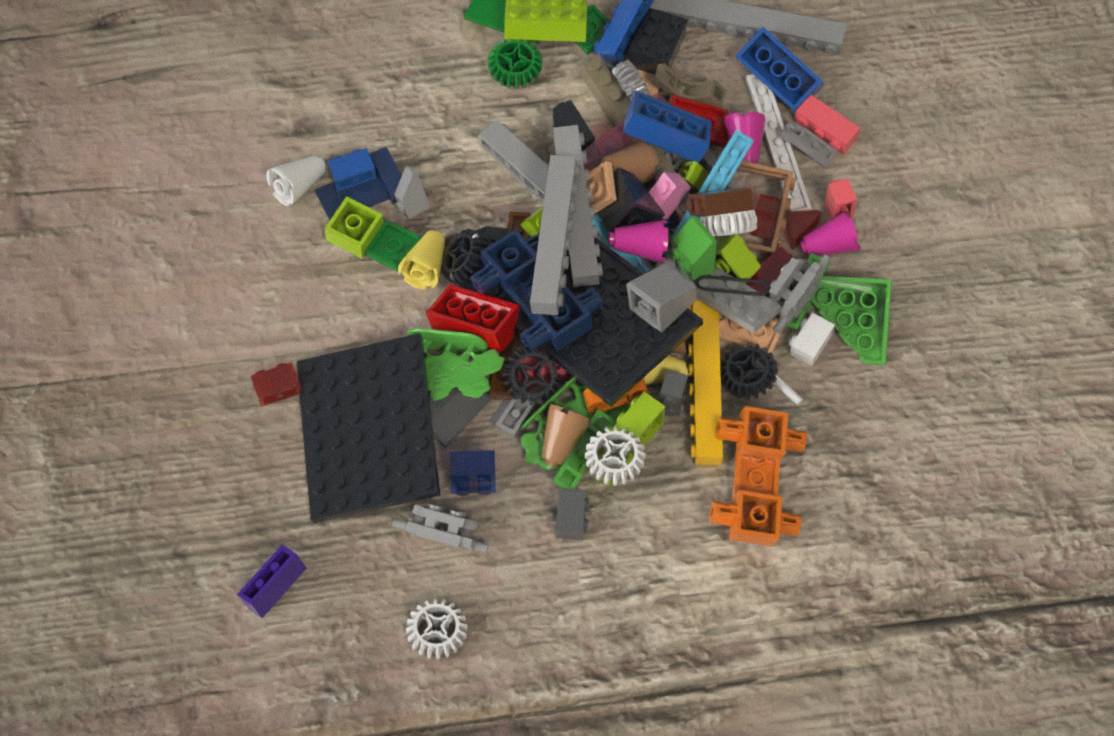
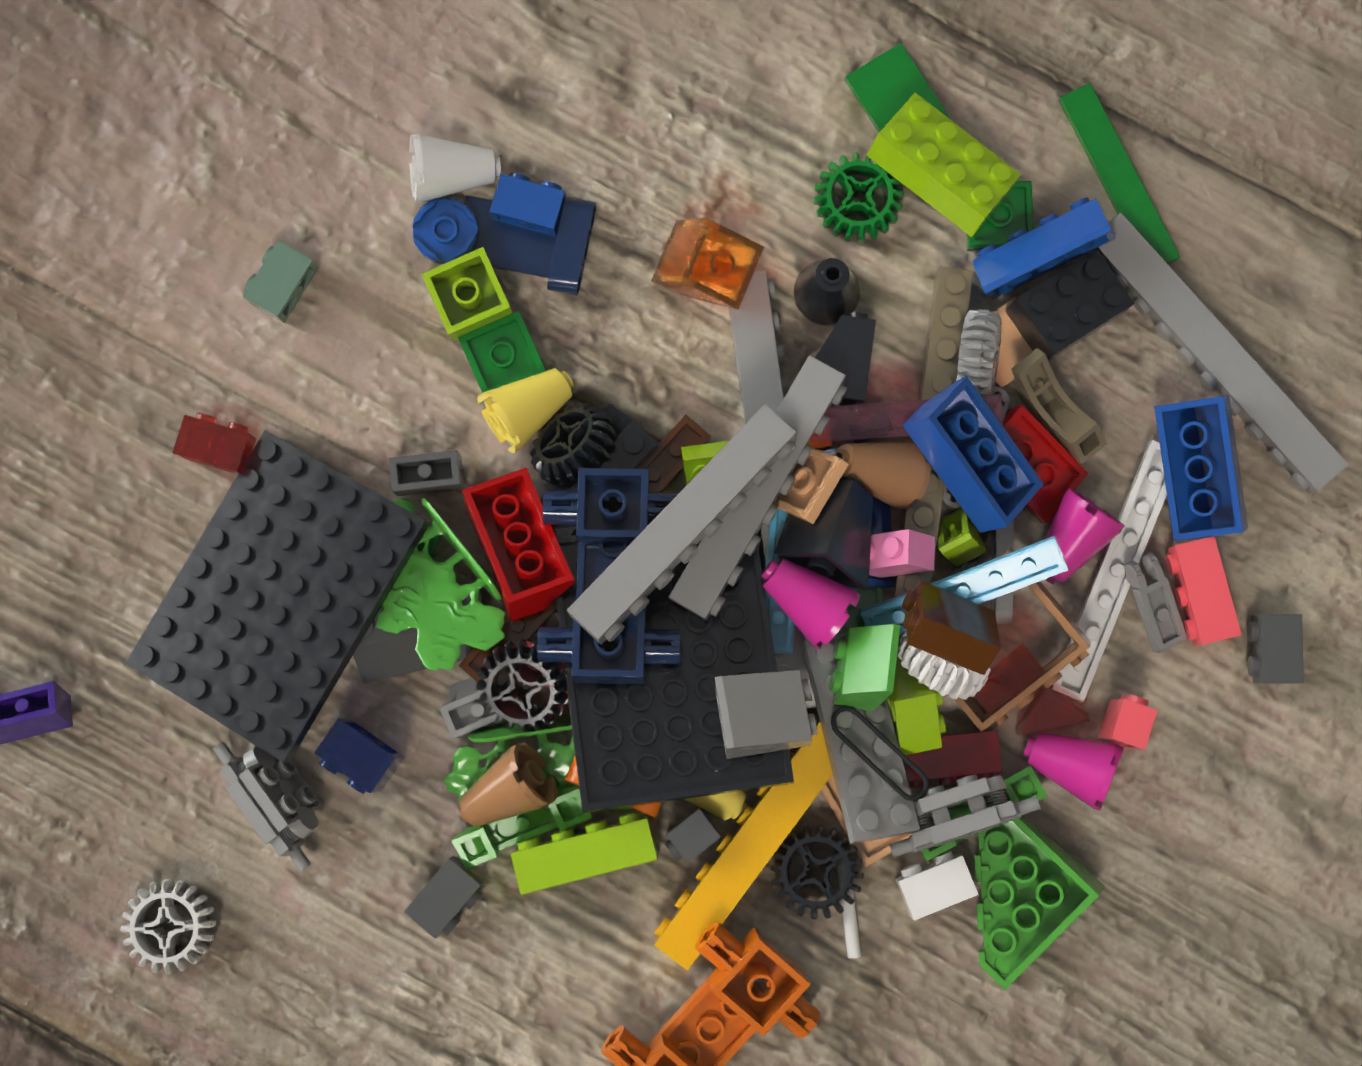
camera: 40 degrees right, 20 degrees up
light grey slope [394,166,431,219] -> none
white gear [585,426,646,486] -> none
none -> sand green brick [243,240,319,324]
none -> dark grey brick [389,450,465,496]
none -> blue tile [412,198,479,264]
none -> clear orange slope [651,218,764,310]
none -> black cone [793,258,860,326]
none -> dark grey brick [1247,614,1304,684]

